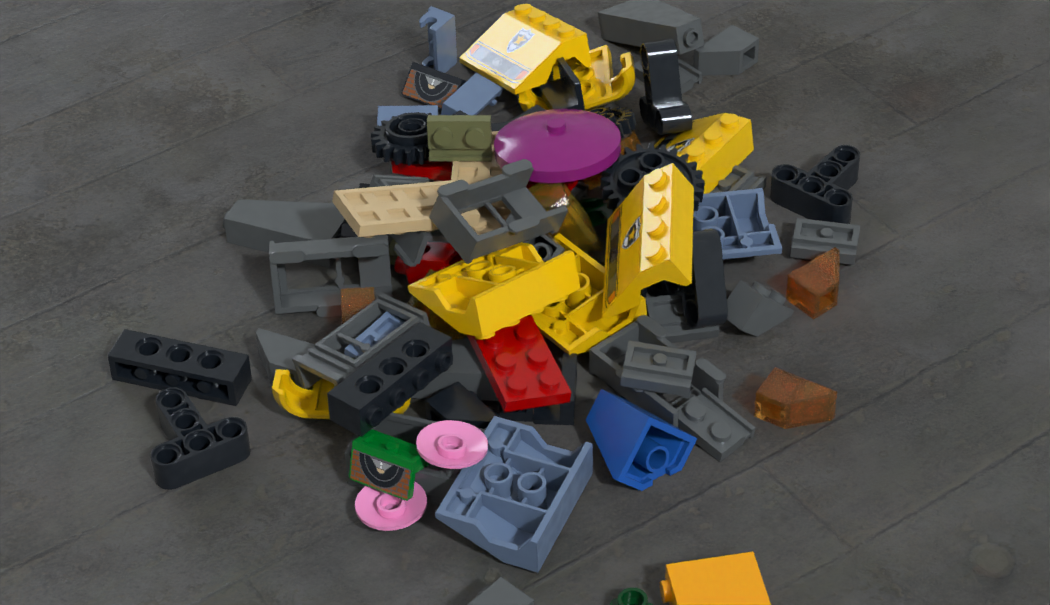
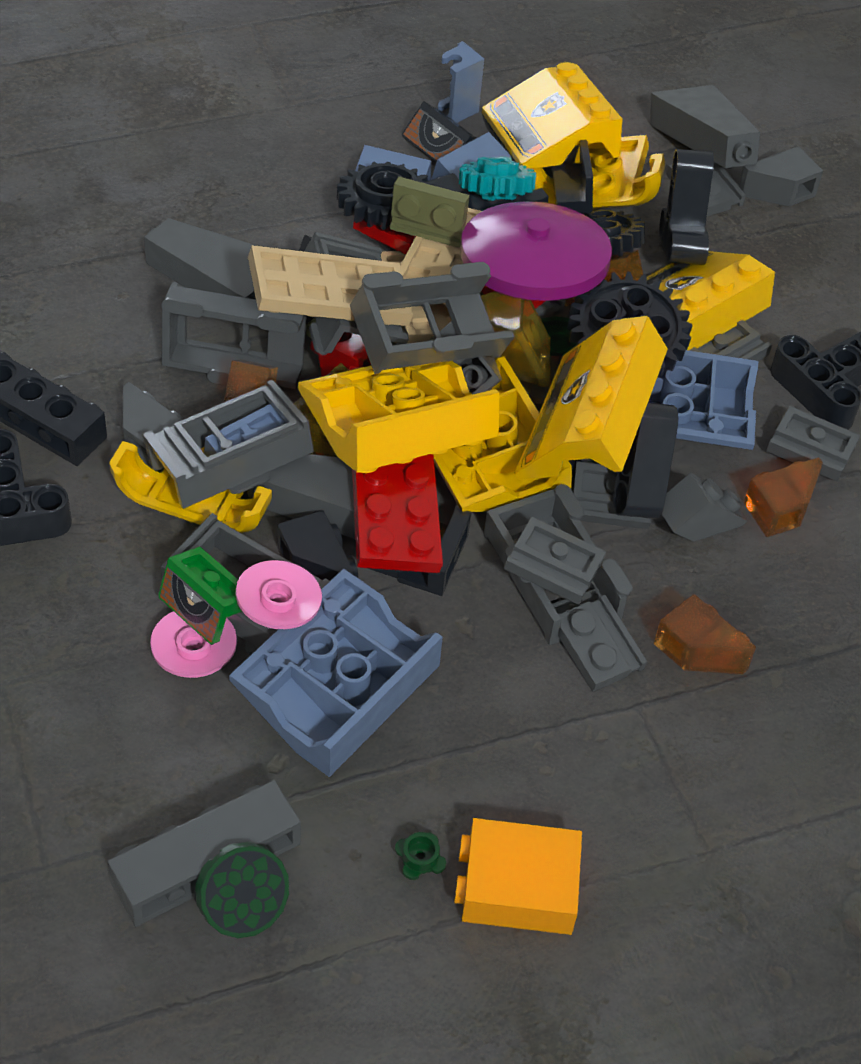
camera: 10 degrees right, 10 degrees up
black brick [327,322,453,437] -> none
blue slope [586,389,698,491] -> none
none -> teal gear [459,156,536,201]

